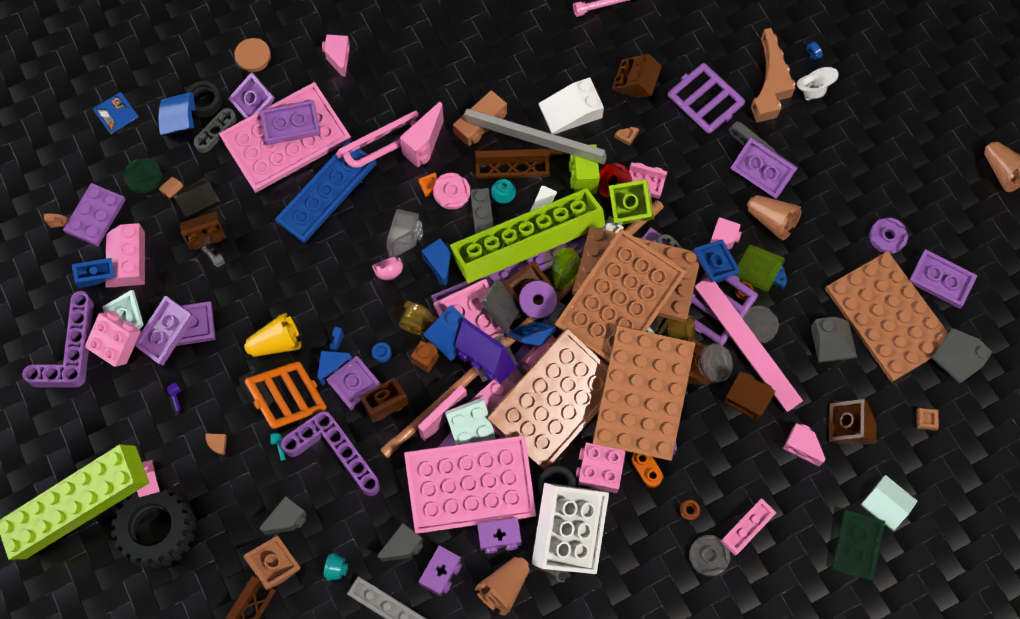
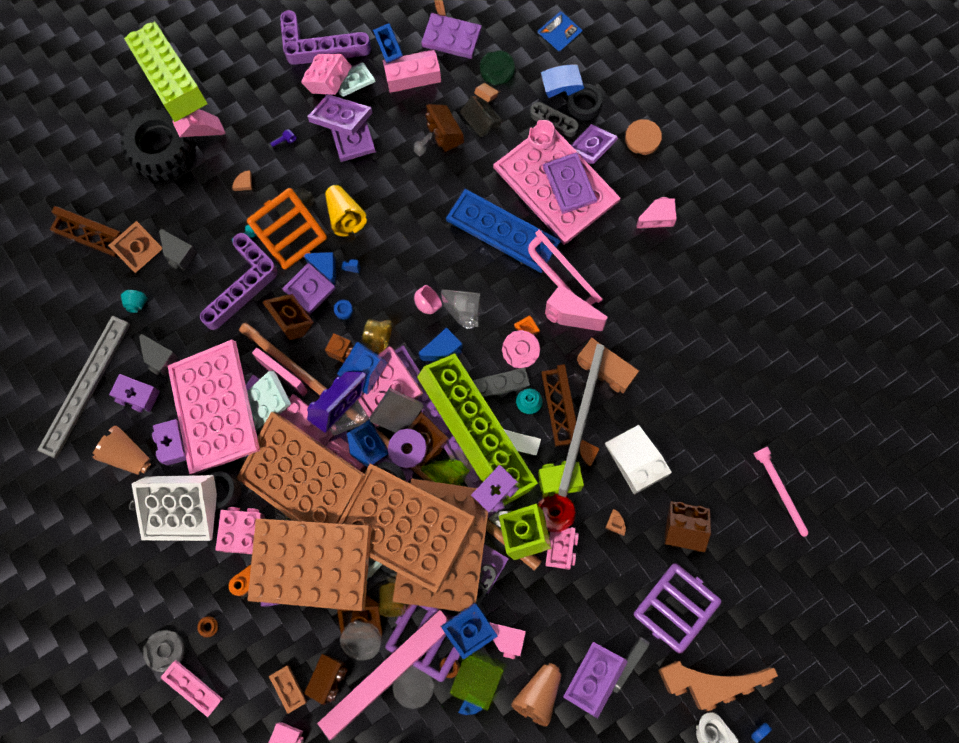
camera: 90 degrees right, 5 degrees up
none -> nougat plate [269,666,307,714]
none -> medium lavender brick [471,465,519,513]
none -> bright pink hair [528,120,556,150]

